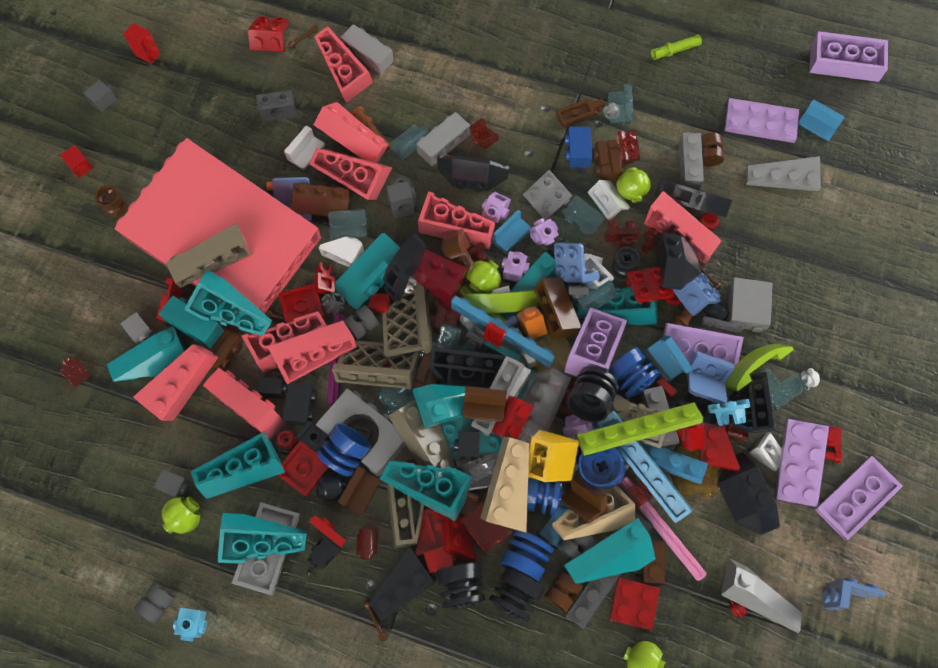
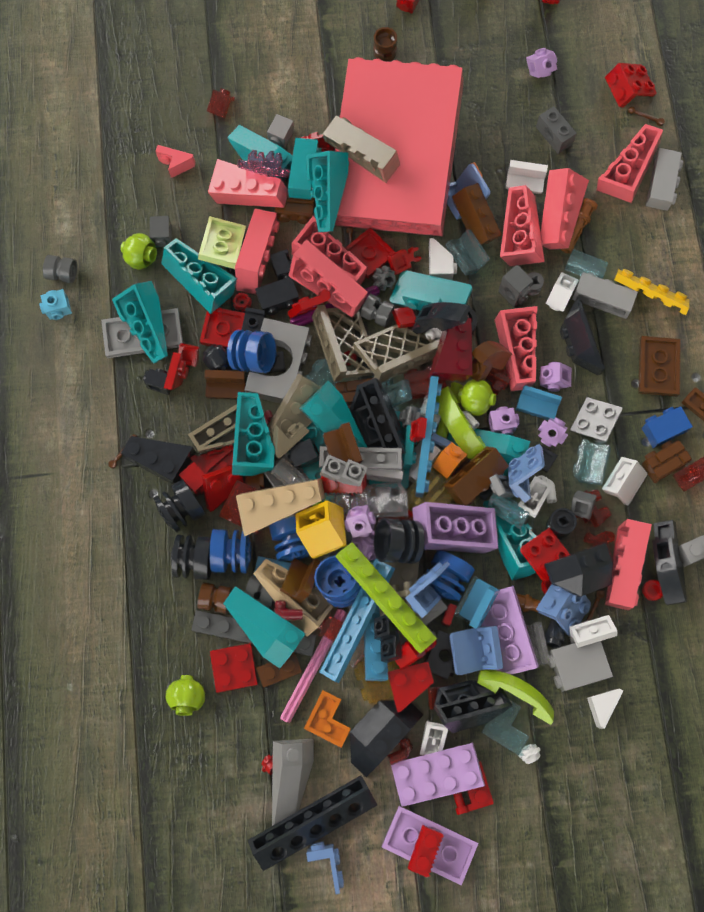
camera: 65 degrees right, 5 degrees up
clear red brick [356,529,378,560] -> none
clear red bracket [469,118,499,149] -> none
lime plant [616,167,651,203] -> none
medium azure plate [708,399,750,426] -> none
none -> coral slope [155,145,196,178]
none -> red tile [178,343,200,367]
none -> yellowish green plate [198,216,246,269]
none -> clear pink piece [237,150,290,177]
none -> black brick [248,775,377,871]
none -> dark tan slope [273,421,309,459]
none -> dark red arm [274,600,303,620]
none -> red plate [287,289,331,319]
none -> orange plate [304,690,351,748]
none -> light grey slope [320,455,368,486]
none -> lavender brick [344,505,376,538]
none -> black slope [374,615,402,663]
none -> clear red arm [387,738,413,765]
none -> medium blue bracket [405,561,450,618]
none -> red brick [408,825,444,877]
none -> lavender brick [526,48,557,78]
none -> white slope [546,272,579,311]
none -> white panel [570,615,617,648]
none -> dark grey slope [571,491,597,519]
none -> white slope [587,689,623,729]
none -> yellow wing [614,269,689,315]
none -> reddish brown plate [638,336,680,397]

